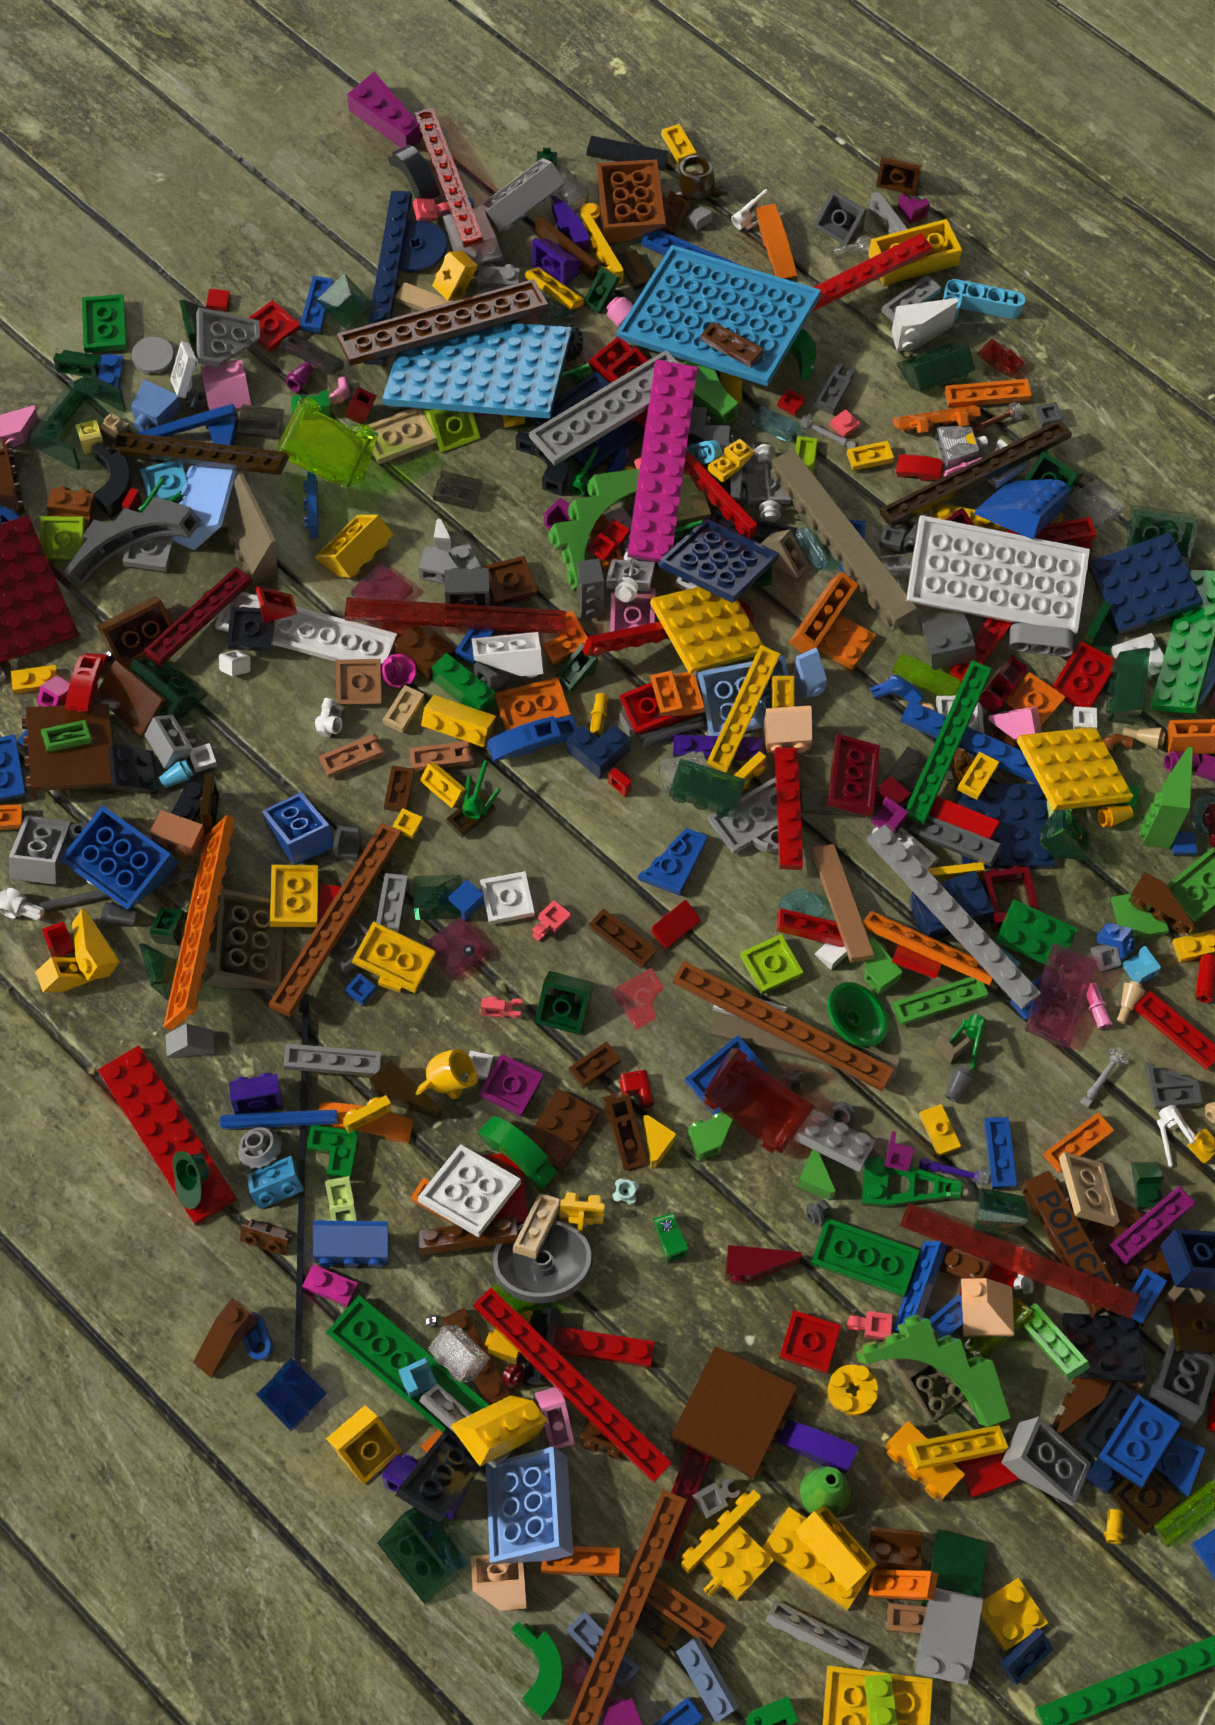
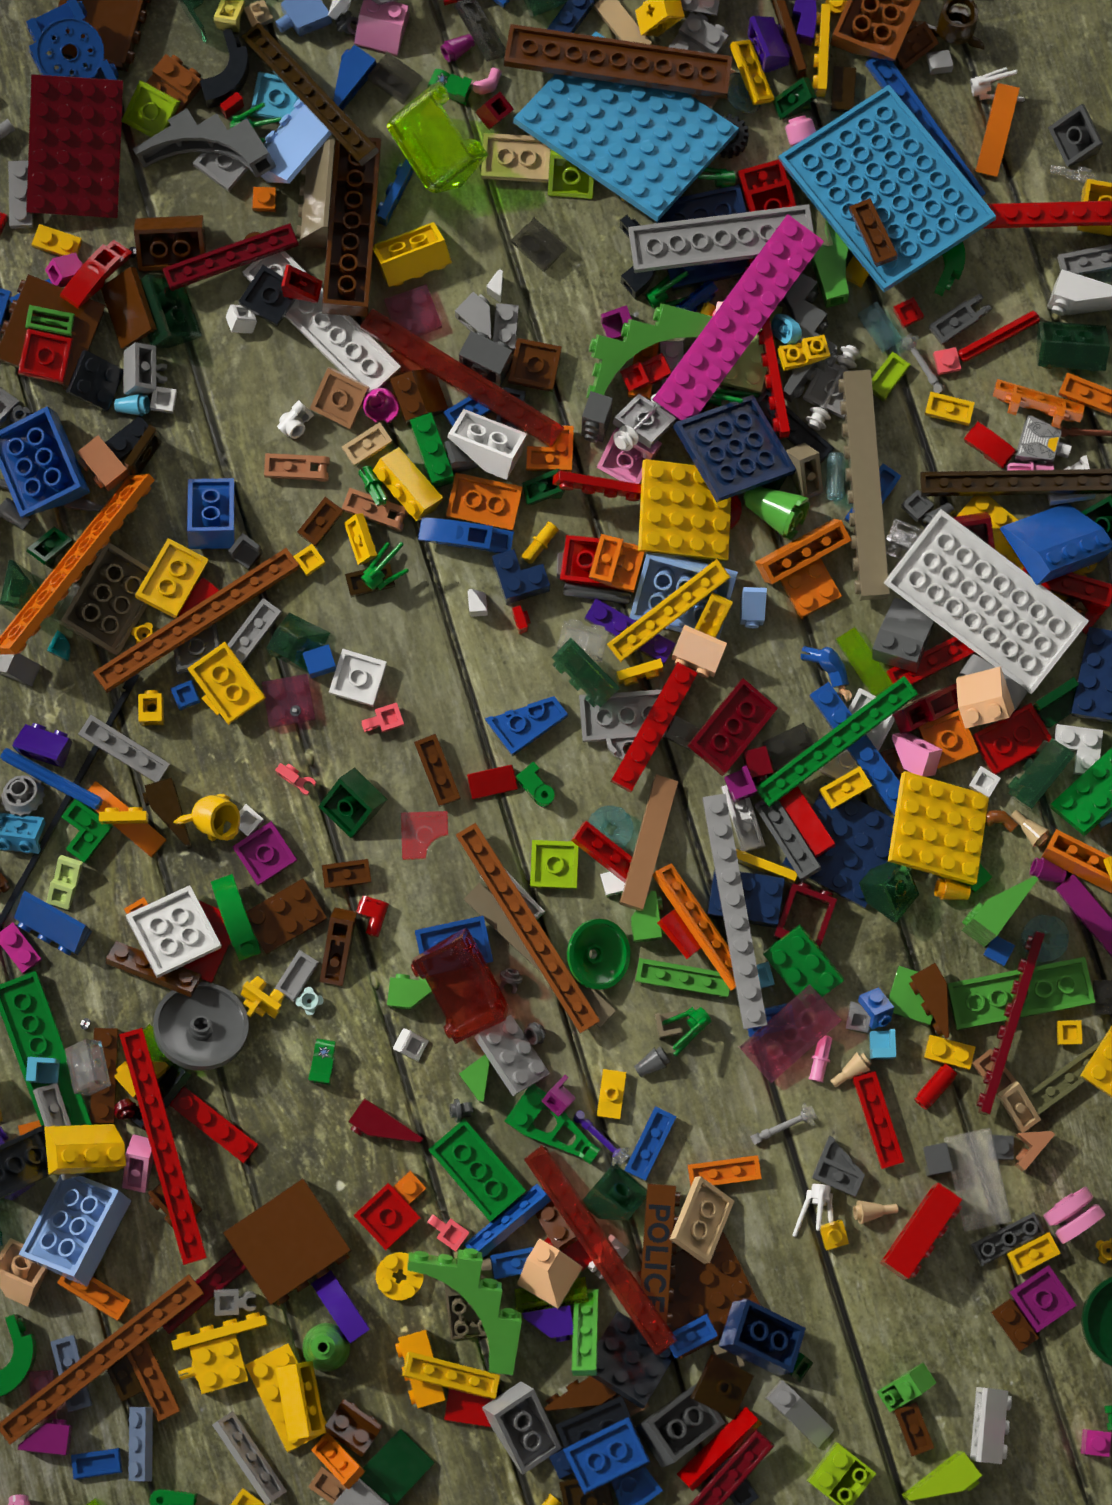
camera: 30 degrees right, 15 degrees up
blue axle [137,404,237,437] -> none
tan tile [513,1193,561,1259] -> none
yellow slope [643,1115,676,1169] -> none
reddish brown tile [952,748,972,780] -> none
magenta tile [1108,1185,1196,1265] -> none
dark green slope [1131,1162,1164,1210] -> none
none -> red tile [18,329,73,384]
none -> teal tile [47,630,71,662]
none -> yellow plate [131,622,153,644]
none -> yellow brick [138,690,164,726]
none -> orange plate [252,187,277,212]
none -> light grey tile [274,950,319,1002]
none -> reddish brown brick [322,137,381,317]
none -> green axle [358,466,388,506]
none -> white slope [393,1029,428,1062]
none -> orange plate [393,1171,427,1205]
none -> white slope [468,589,488,617]
none -> green leg [516,761,555,807]
none -> dark purple slope [523,1305,573,1342]
none -> bright green cone [744,486,810,540]
none -> light nougat slope [956,666,1015,729]
none -> red axle [958,311,1040,362]

